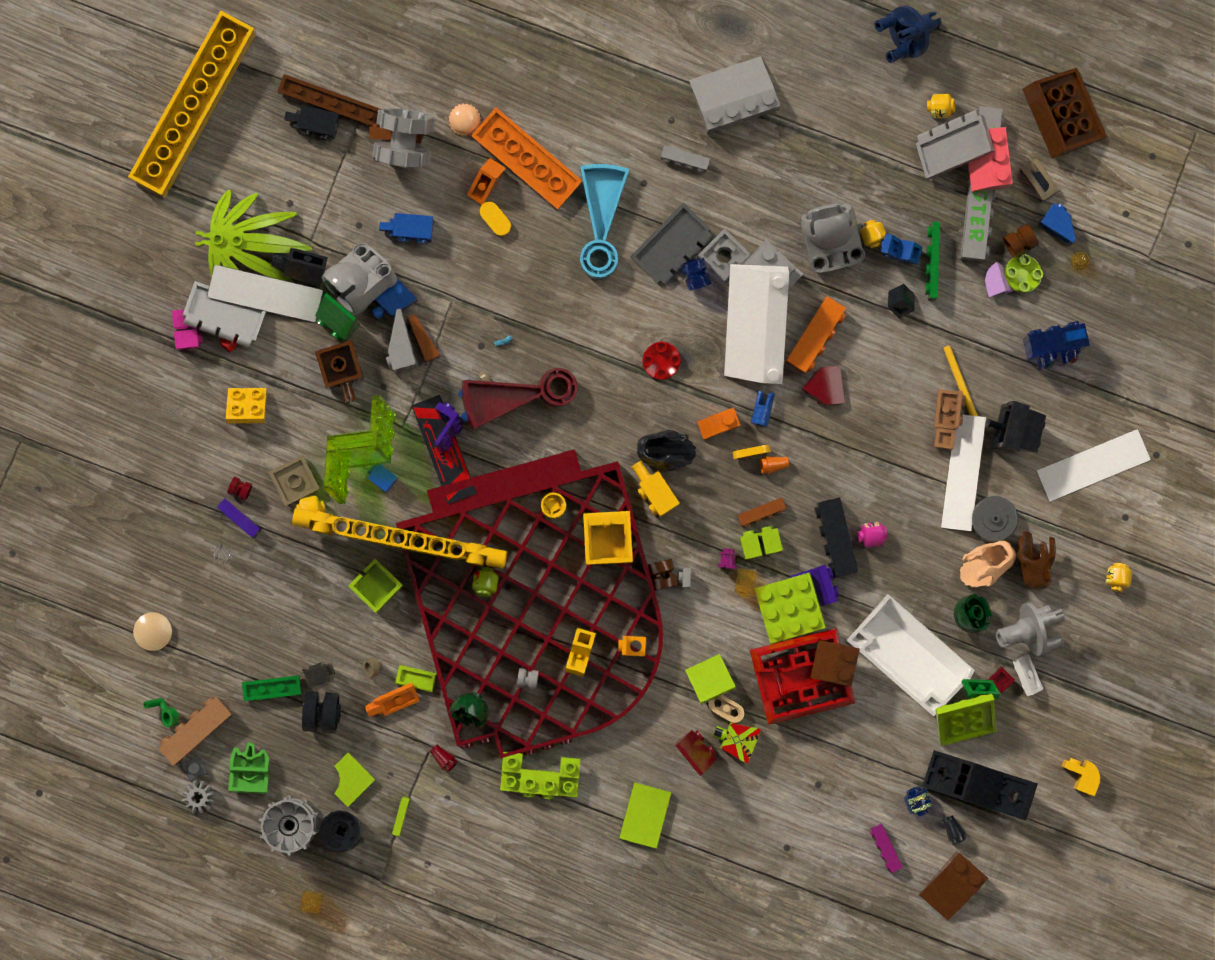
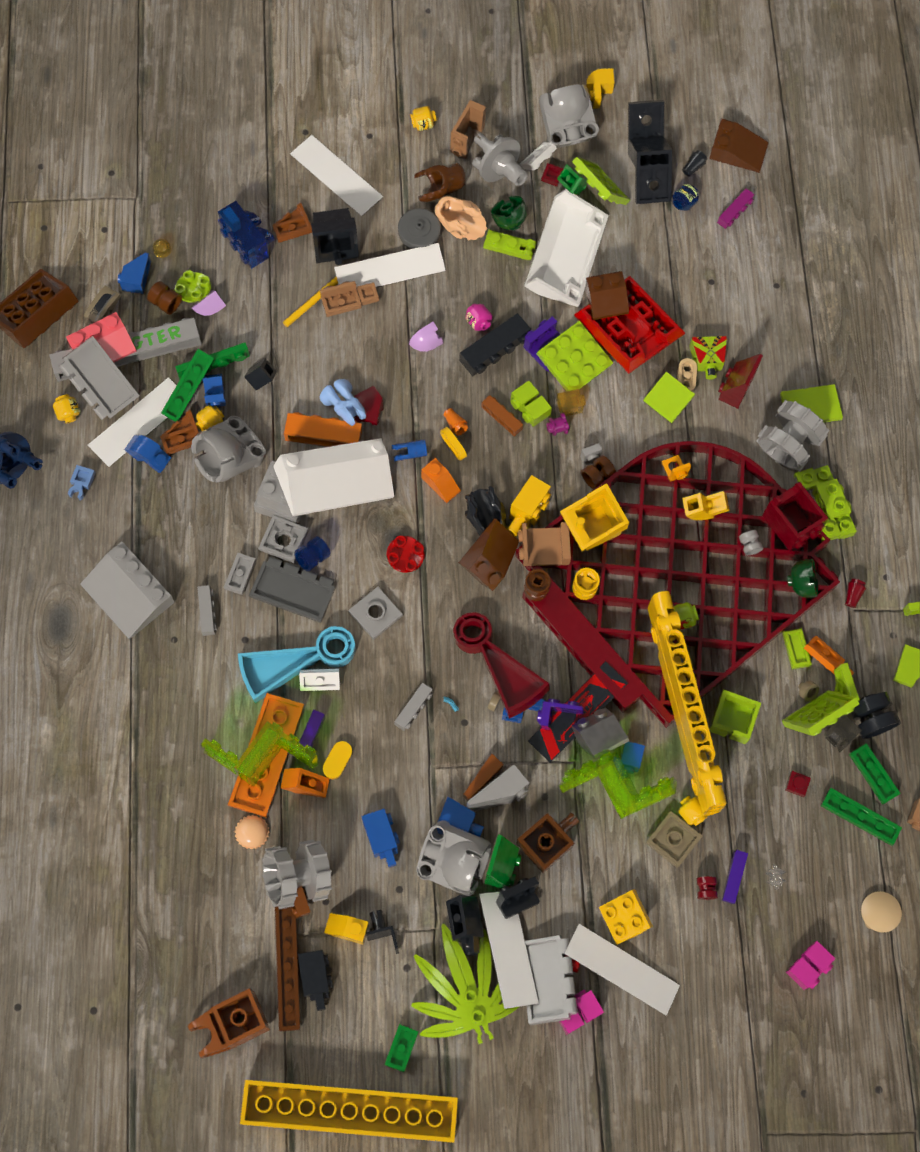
camera: 115 degrees left, 15 degrees down
none -> medium blue plate [68,465,95,500]
none -> white sticker [88,377,176,467]
none -> blue brick [124,435,171,473]
none -> dark orange wing [160,410,199,455]
none -> green plate [161,349,214,422]
none -> dark orange brick [188,988,271,1058]
none -> clear neon green bracket [200,721,319,787]
none -> light grey plate [224,553,256,595]
none -> dark orange wing [272,203,312,243]
none -> dark purple piece [293,709,325,762]
none -> white plate [299,669,340,691]
none -> light blue piece [320,379,366,426]
none -> yellow slope [324,913,369,945]
none -> light grey piece [348,587,403,640]
none -> black bracket [366,910,399,954]
none -> green plate [384,1024,419,1073]
none -> light grey piece [394,682,433,731]
none -> lavender brick [409,322,443,351]
none -> medium nougat panel [450,100,486,159]
none -> reddish brown slope [458,518,519,591]
none -> lime plate [483,230,536,260]
none -> black bracket [496,876,540,919]
none -> medium nougat panel [518,522,571,566]
none -> reddish brown wheel [524,569,551,601]
none -> light grey piece [539,84,599,148]
none -> white sticker [564,924,680,1016]
none -> flat silver slope [571,708,629,759]
none -> light grey piece [756,400,830,472]
none -> dark red container [762,482,828,551]
none -> lime plate [781,690,859,736]
none -> dark red plate [785,771,811,797]
none -> dark pink piece [786,941,835,990]
none -> green plate [820,788,902,846]
none -> lime tile [834,663,860,701]

